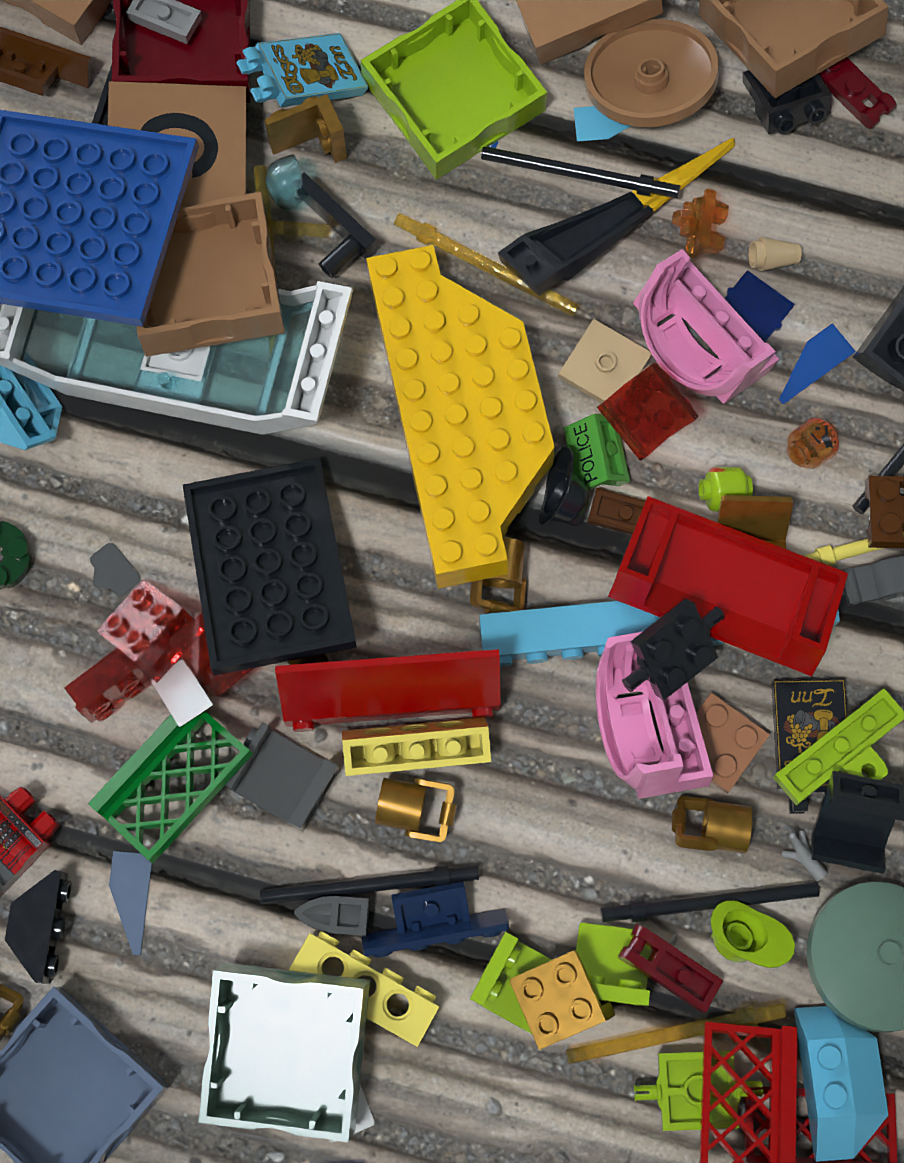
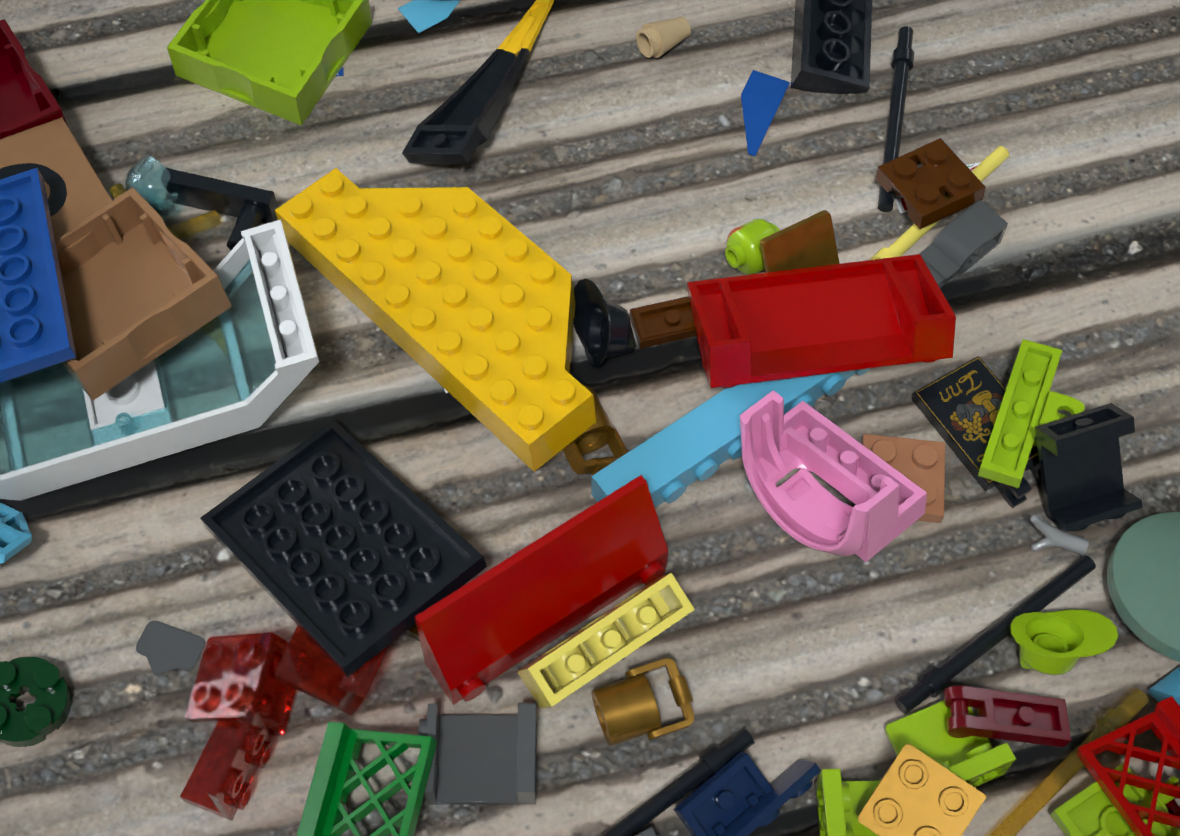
camera: 30 degrees left, 15 degrees down
white sticker [151,659,213,727] -> none
medium azure tile [236,33,368,107] -> none
pearl gold bracket [264,94,347,163] -> none
clear yellow bar [394,213,579,317] -> none
black bar [481,146,681,199] -> none
tan plate [558,319,652,412] -> none
bright green panel [563,414,630,490] -> none
clear red bracket [597,362,698,461] -> none
black plate [622,599,725,700] -> none
bright pink piece [633,249,779,404] -> none
clear orange hips [672,188,729,258] -> none
pearl gold piece [672,796,752,853] -> none
clear blue piece [724,270,795,343] -> none
clear orange head [787,418,839,469] -> none

